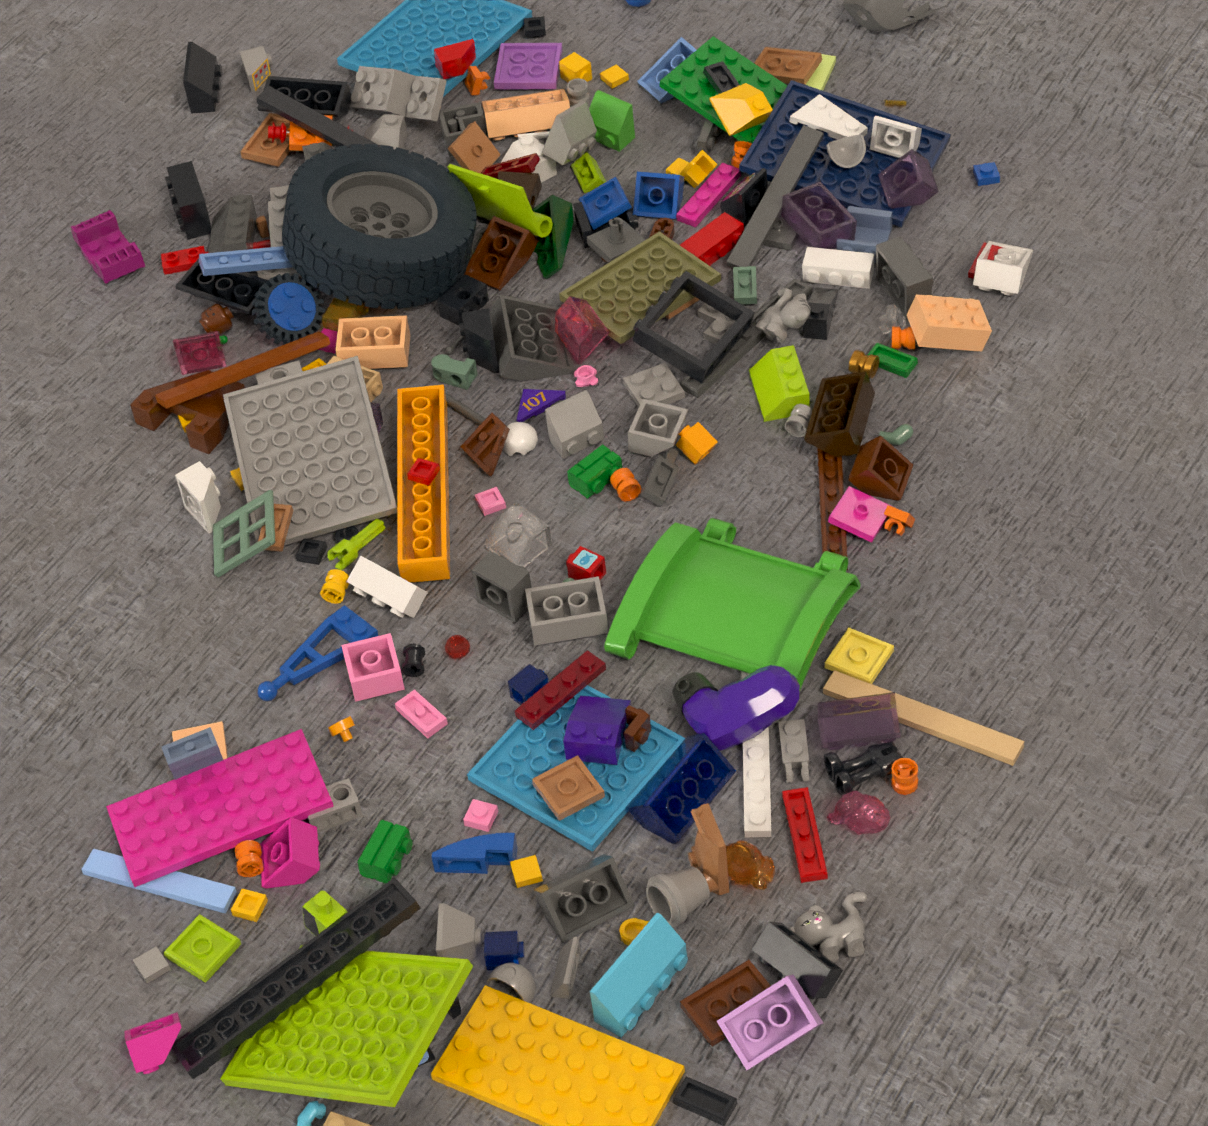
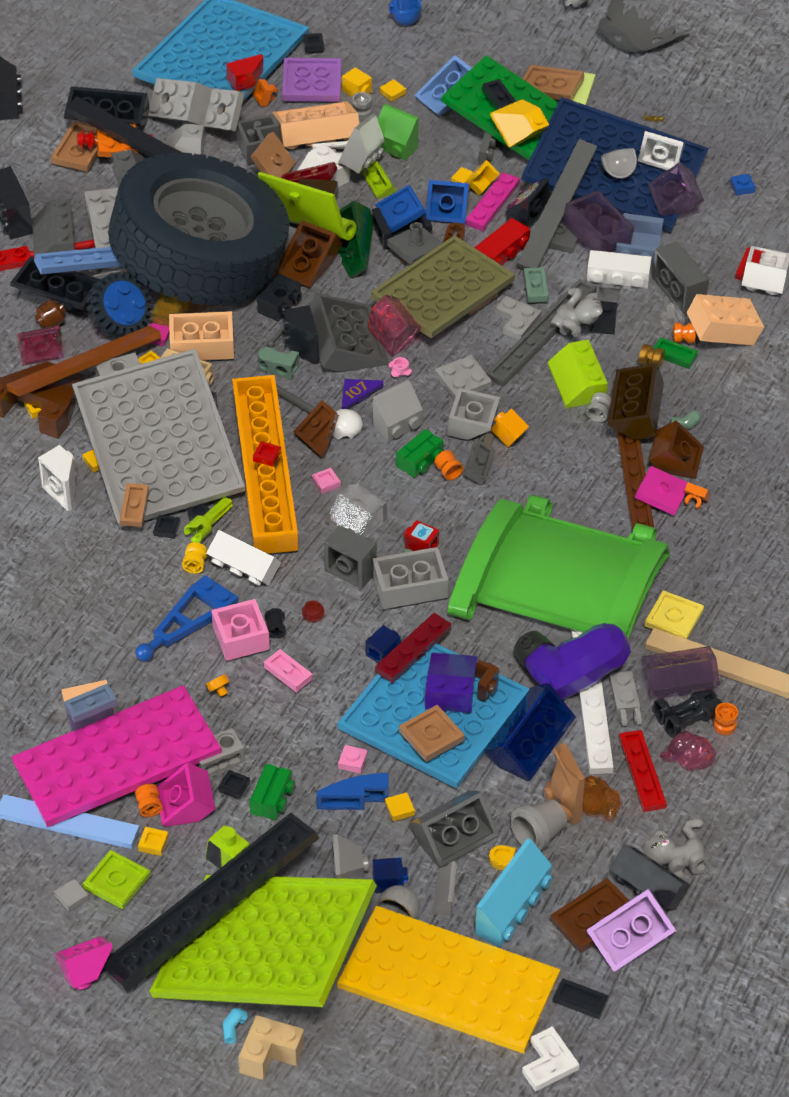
camera: 10 degrees left, 0 degrees up
sand green window [213,490,275,577] -> none
light grey slope [239,46,273,92] -> none
medium nougat tile [255,215,270,238] -> none
black window [633,271,755,384] -> none
orange wheel [731,141,752,168] -> none
white wing [790,94,868,139] -> none
none -> black tile [218,770,250,800]

